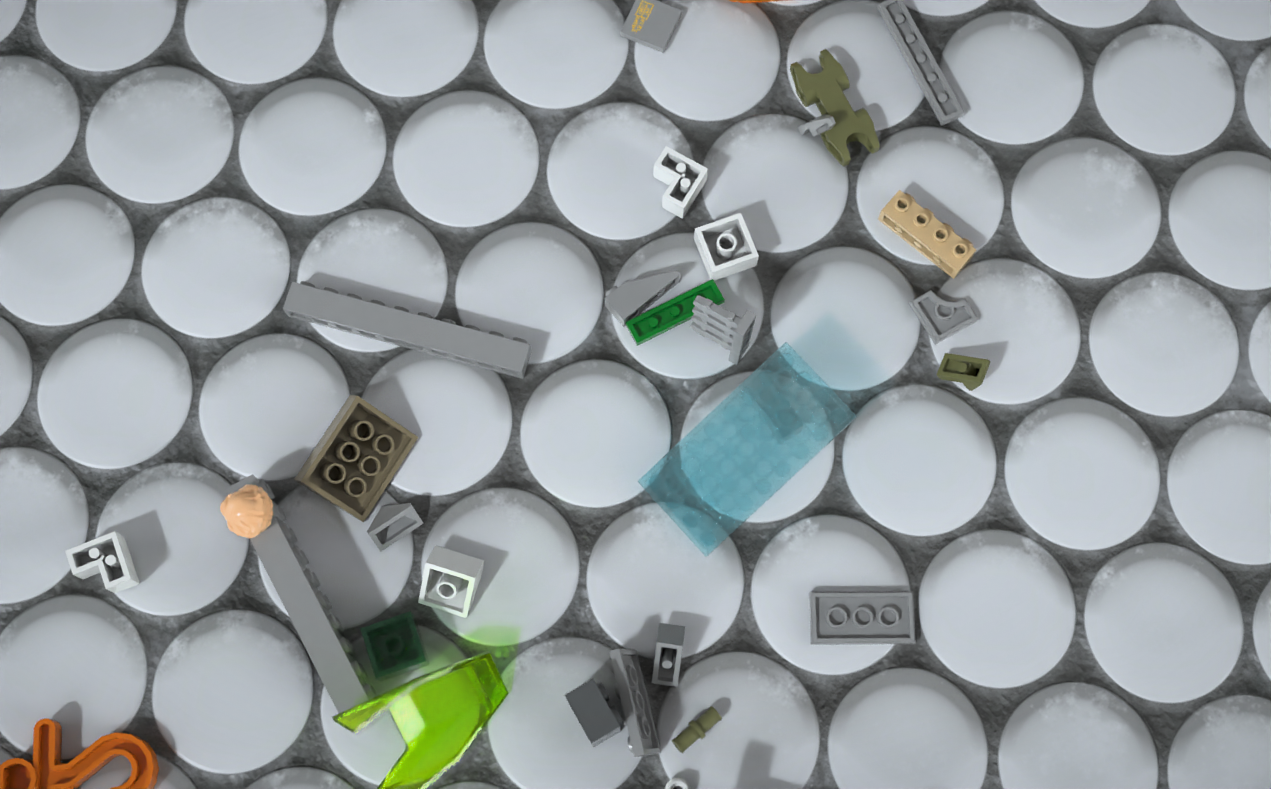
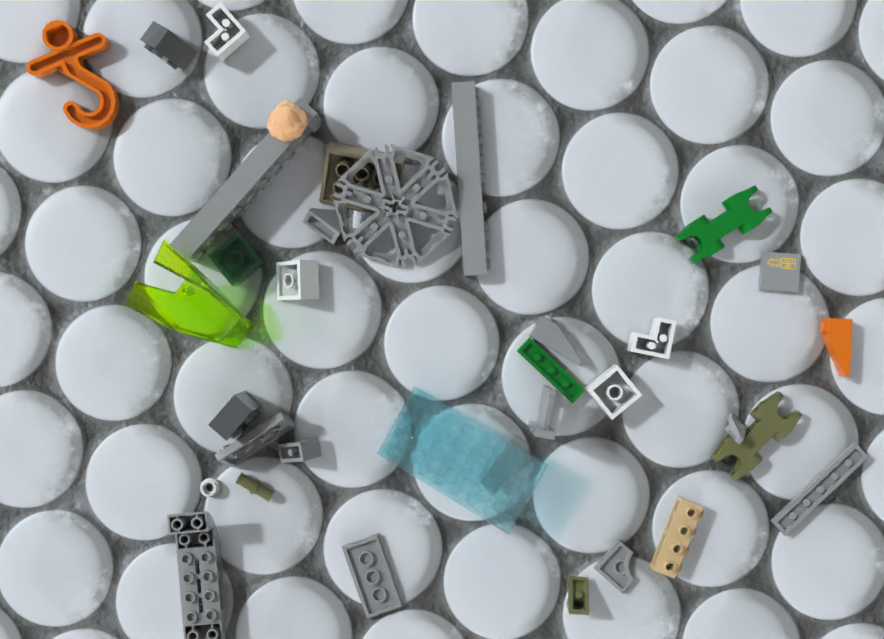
camera: 75 degrees right, 15 degrees up
none -> dark grey brick [140,21,198,71]
none -> light grey plate [333,144,457,267]
none -> green piece [674,185,773,264]

